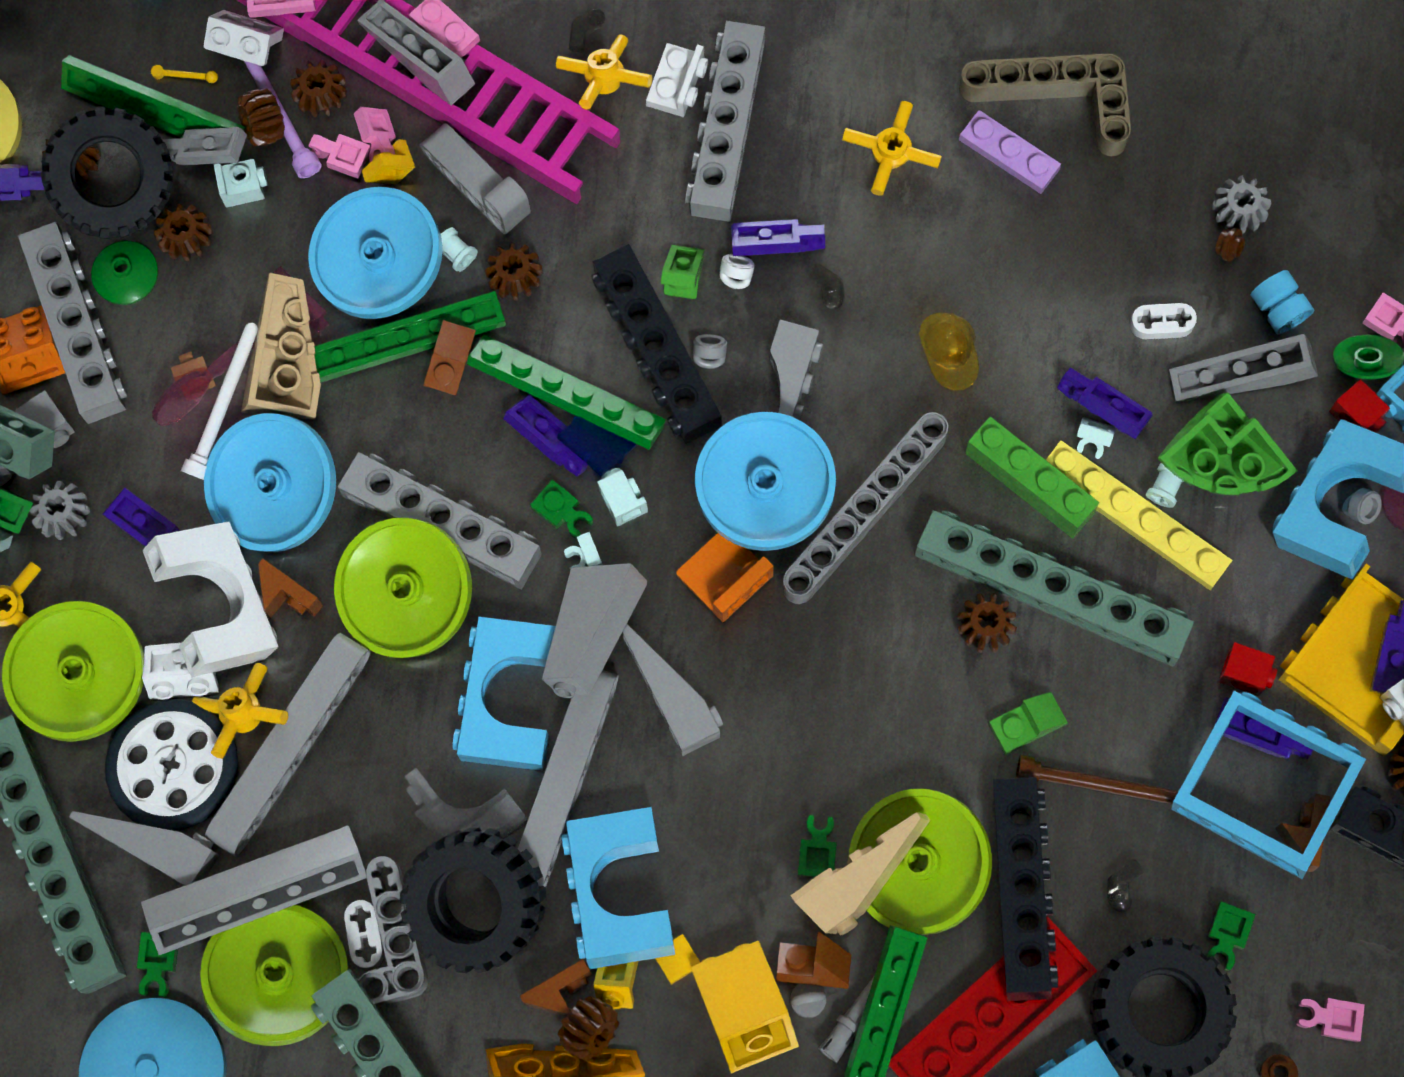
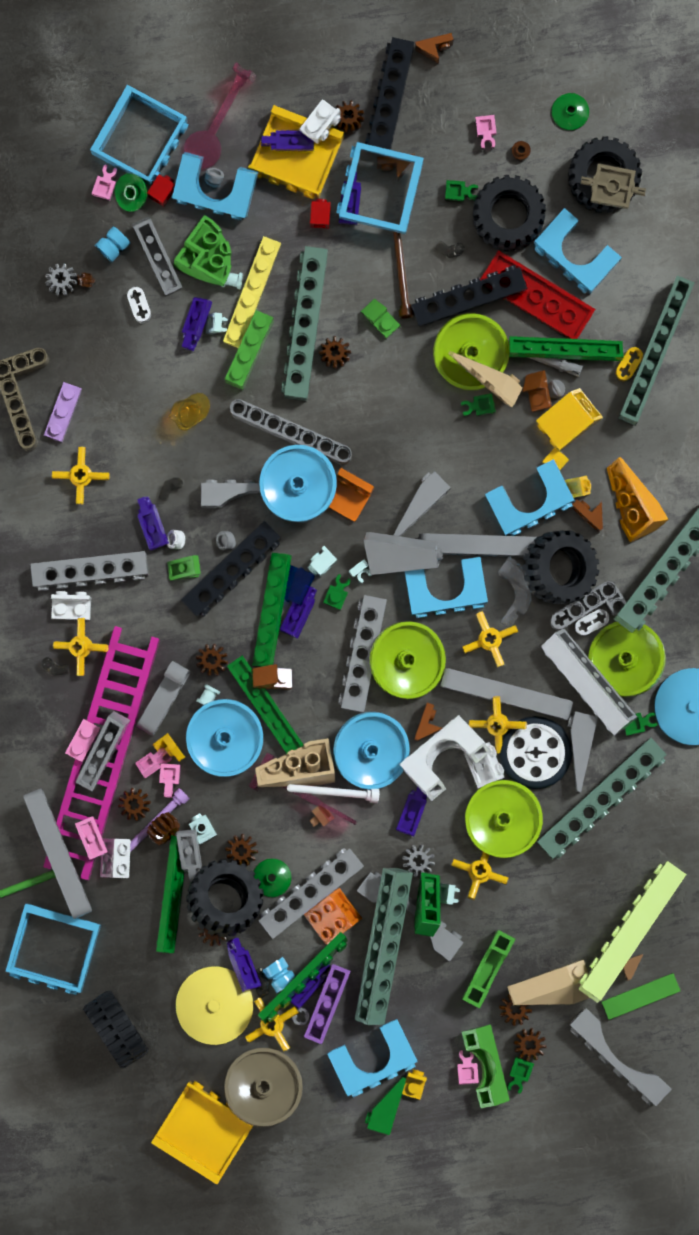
camera: 110 degrees left, 10 degrees up
yellow hinge [151,65,218,84] -> none
reddish brown gear [557,995,620,1062] -> none
none -> yellow bar [462,611,518,667]

